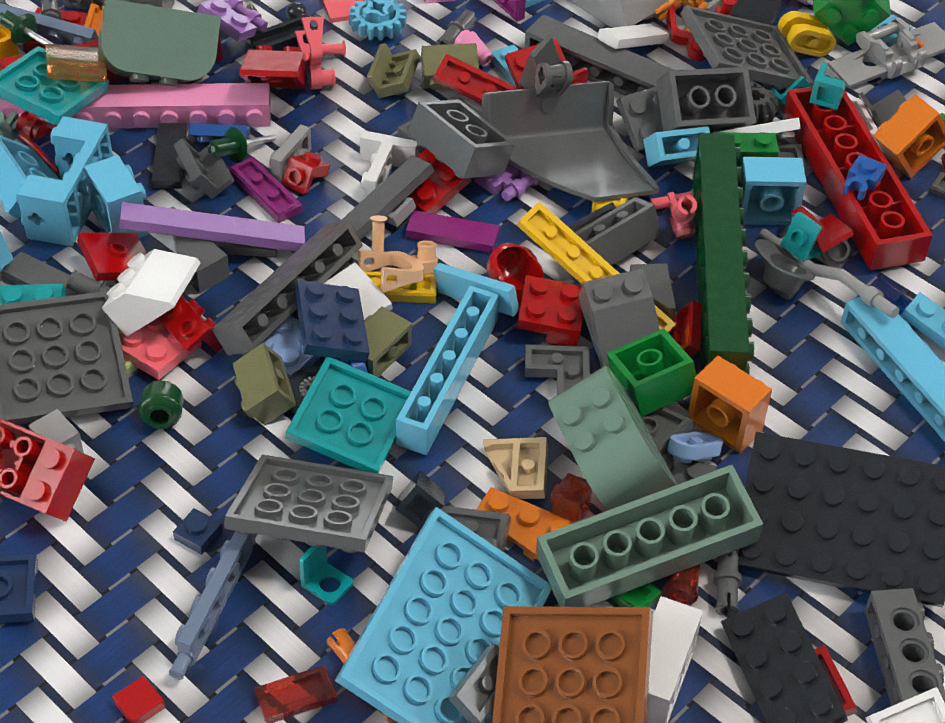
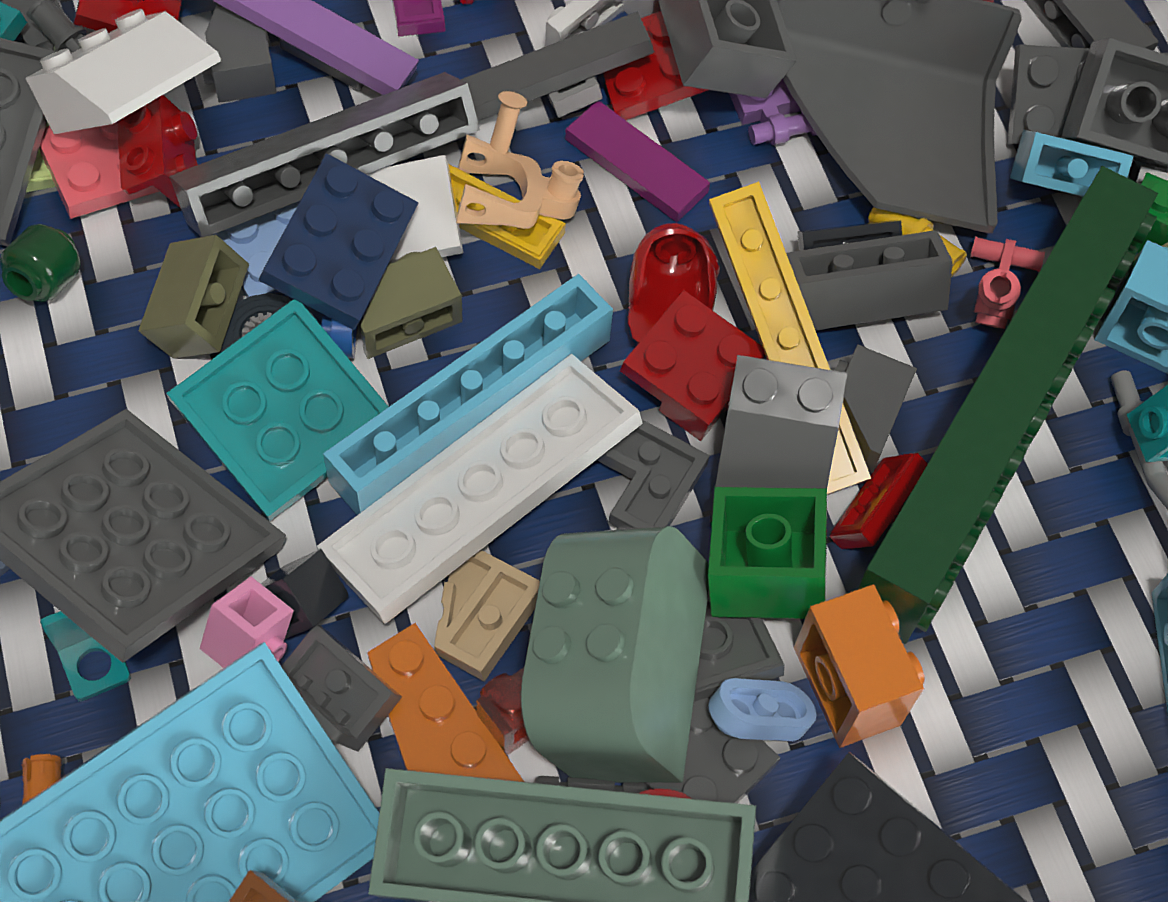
camera: 25 degrees right, 15 degrees up
medium azure tile [433,263,519,316] -> none
dark grey piece [754,239,815,299] -> none
none -> bright pink brick [200,576,294,668]
none -> white plate [317,354,643,624]

